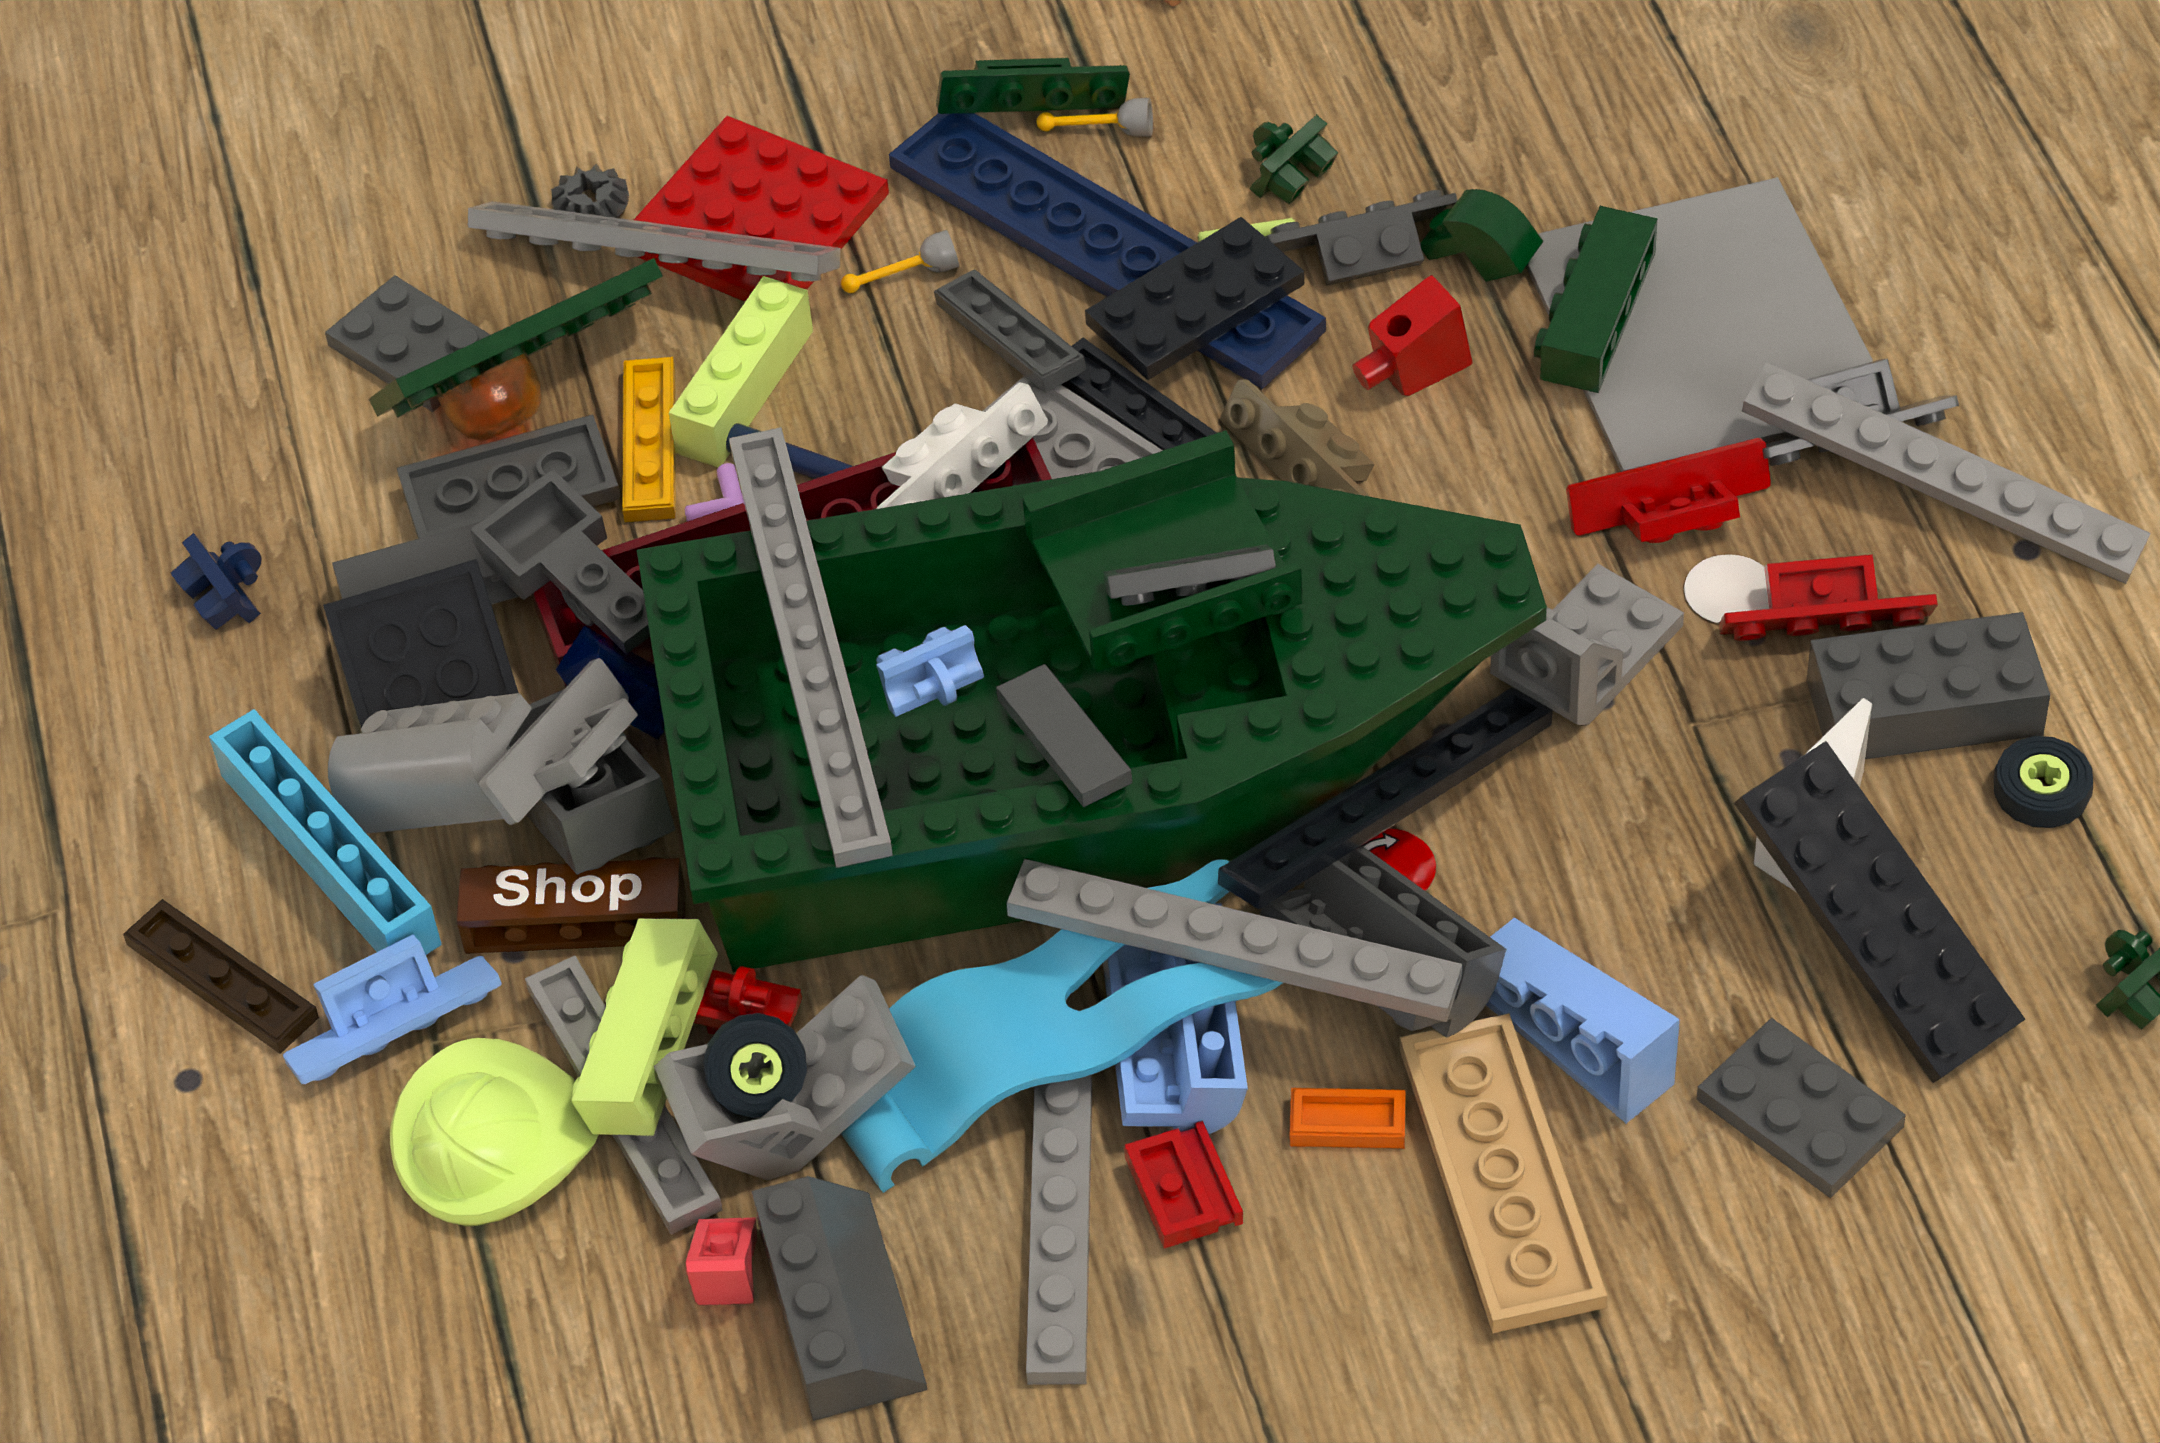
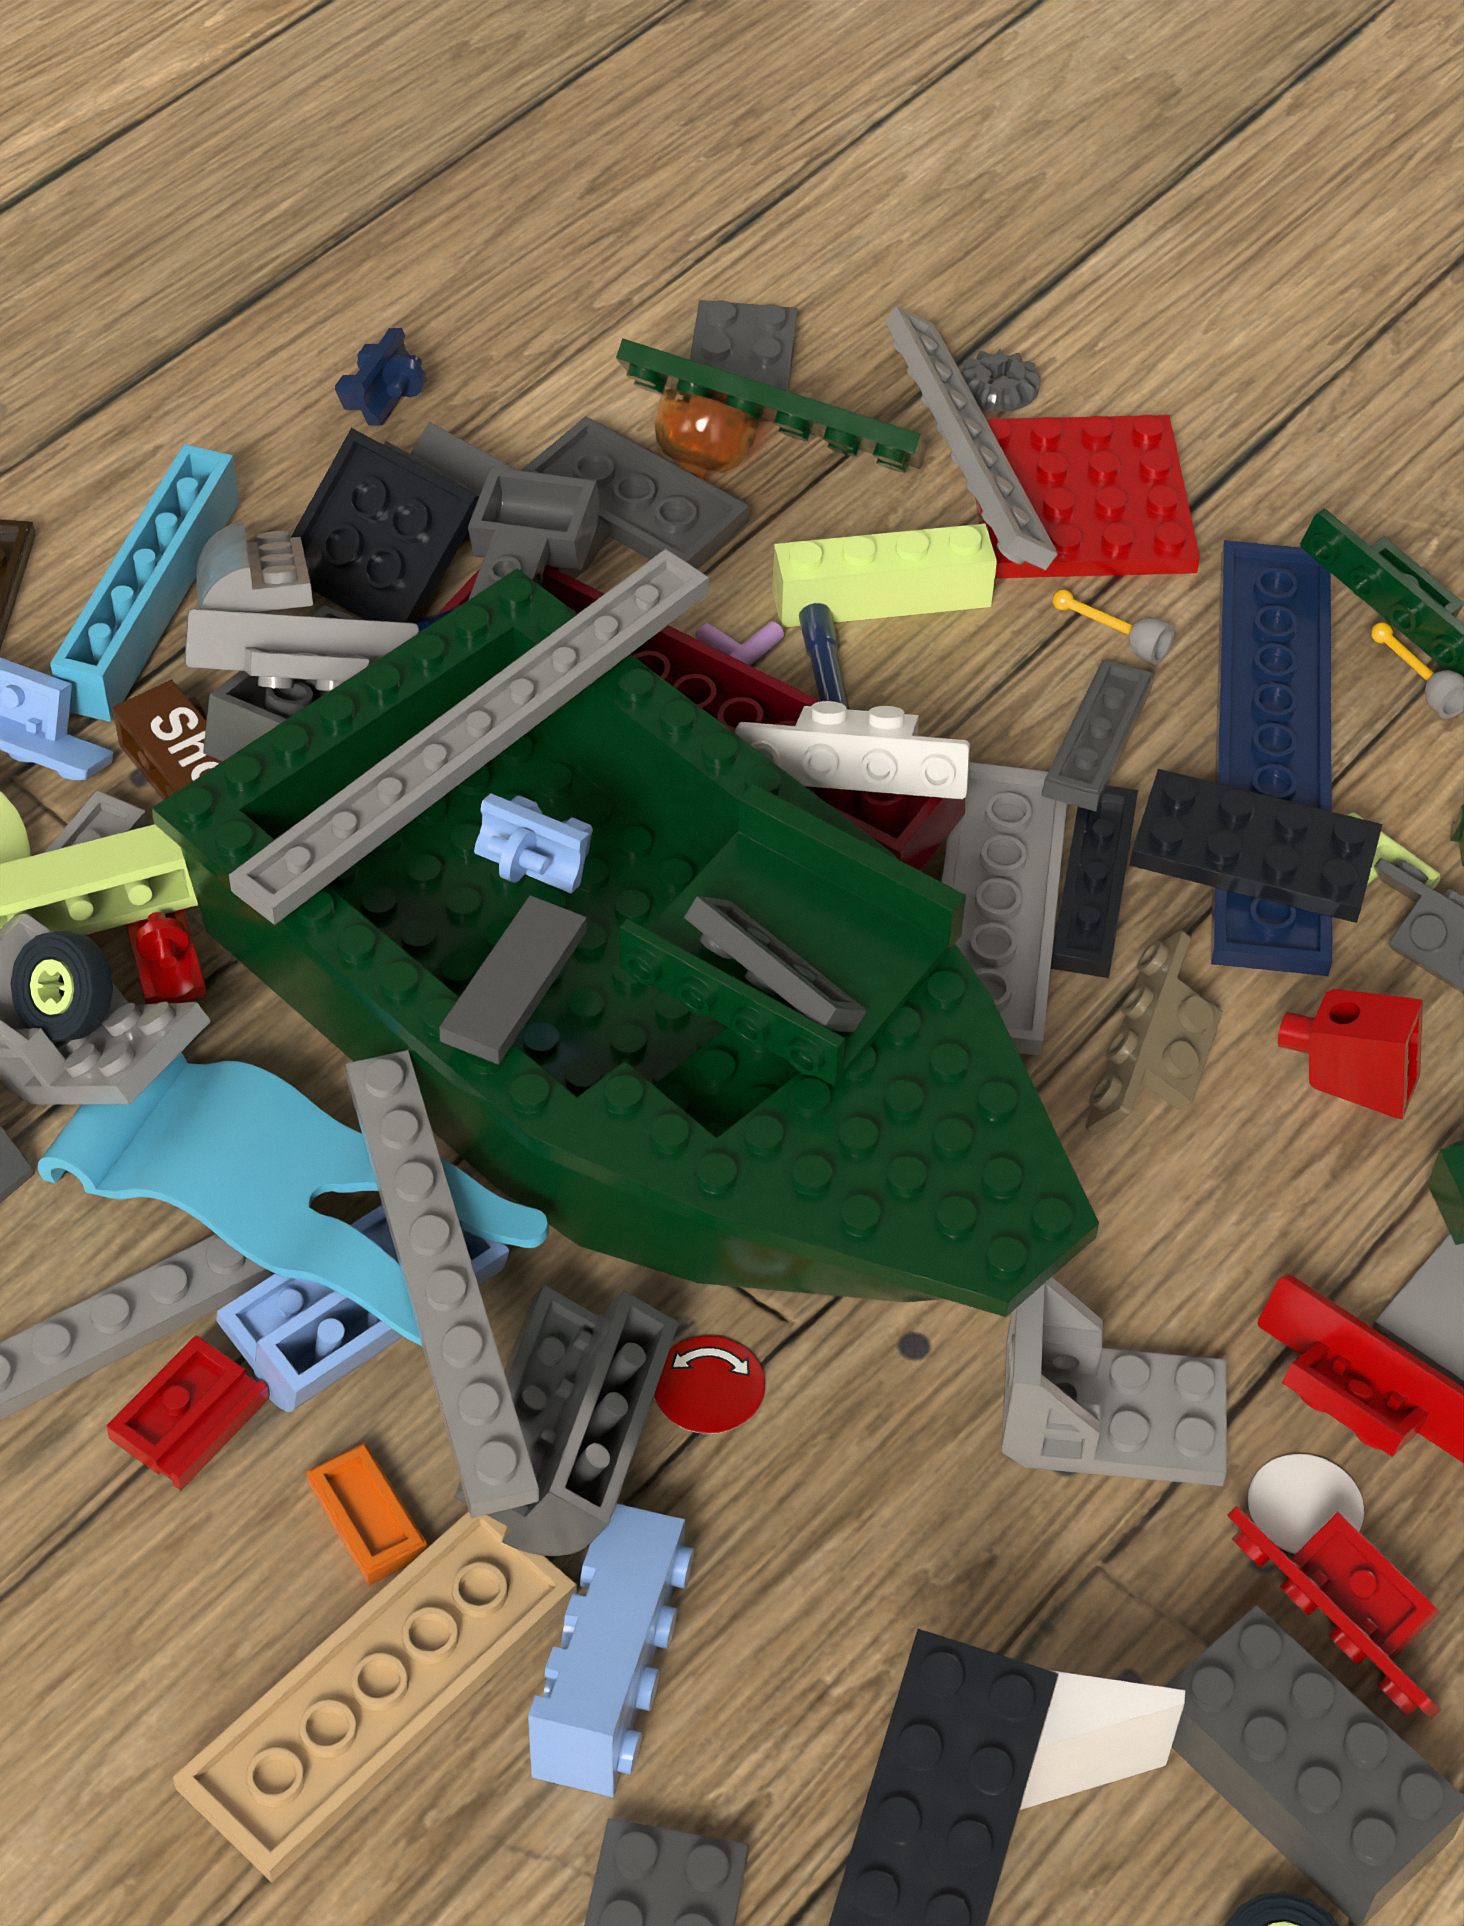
camera: 50 degrees right, 0 degrees up
yellow tile [622,357,676,522] -> none
black tile [1218,687,1553,909] -> none

